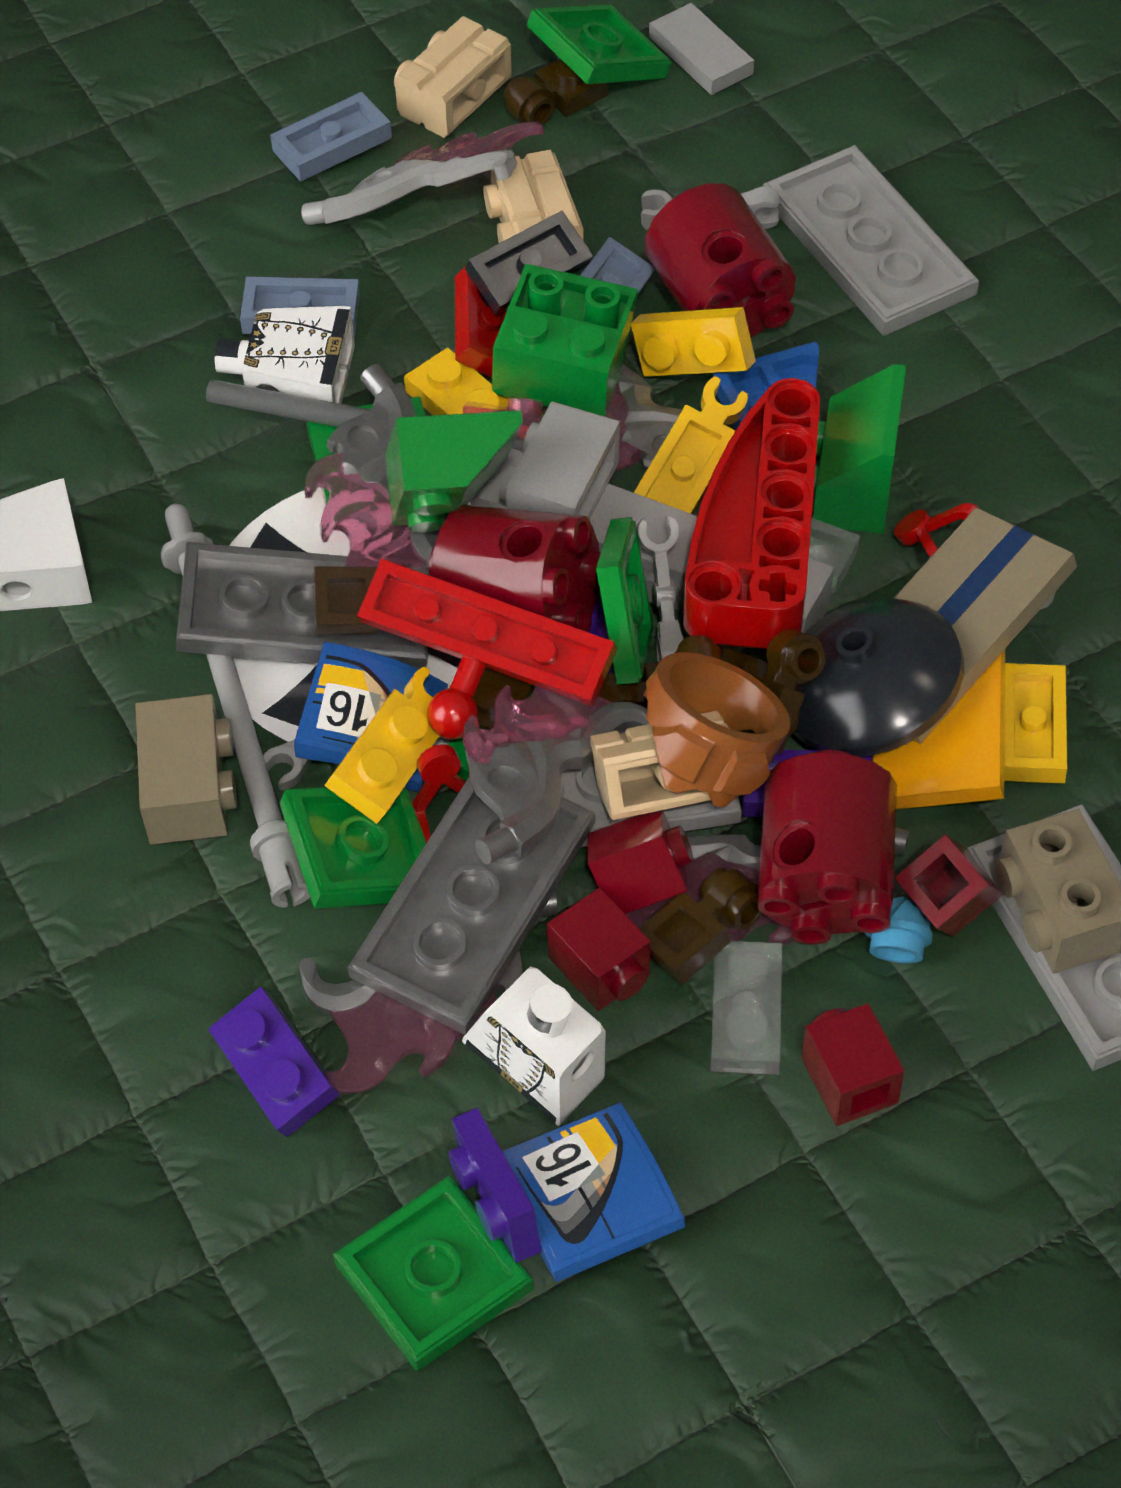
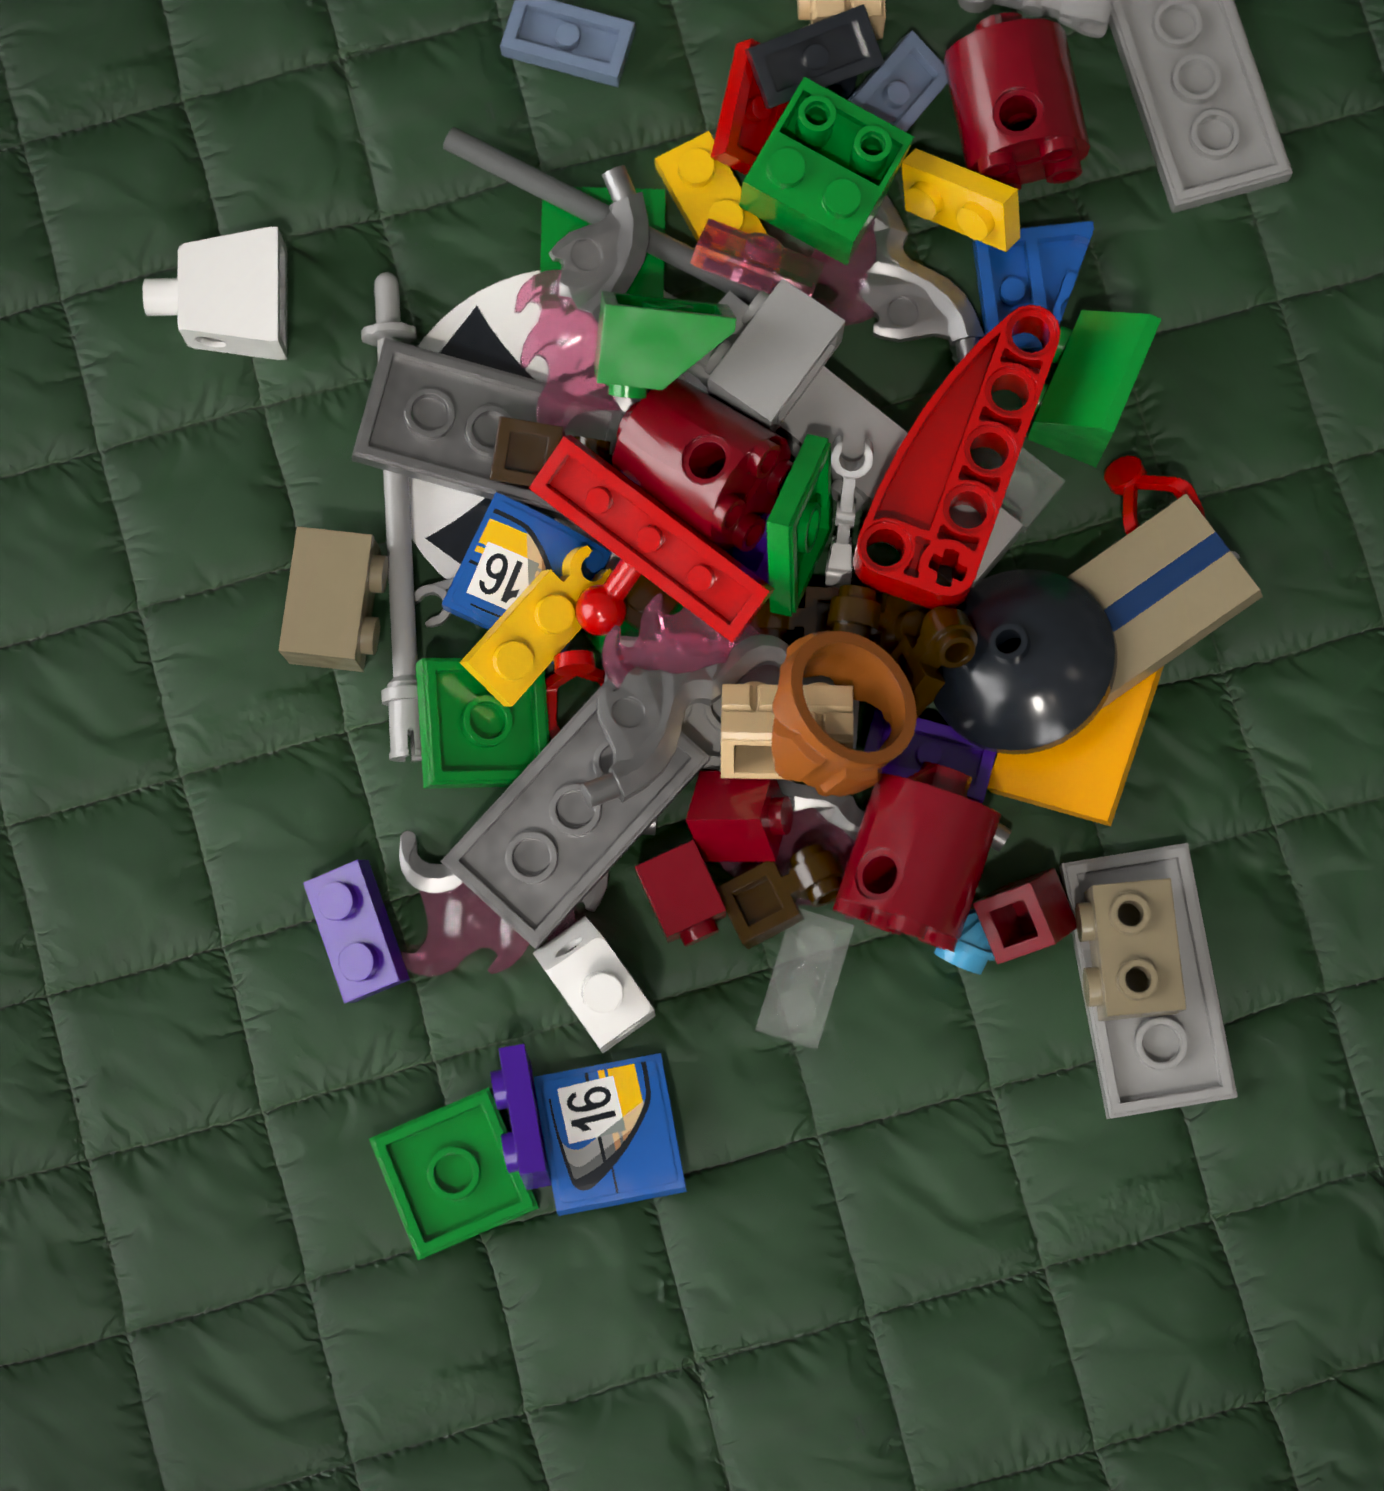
camera: 15 degrees right, 25 degrees up
white torso [215,306,355,404] -> none
yellow plate [634,376,748,514] -> none
dark red brick [801,1003,905,1127] -> none
yellow plate [1004,663,1067,784] -> none

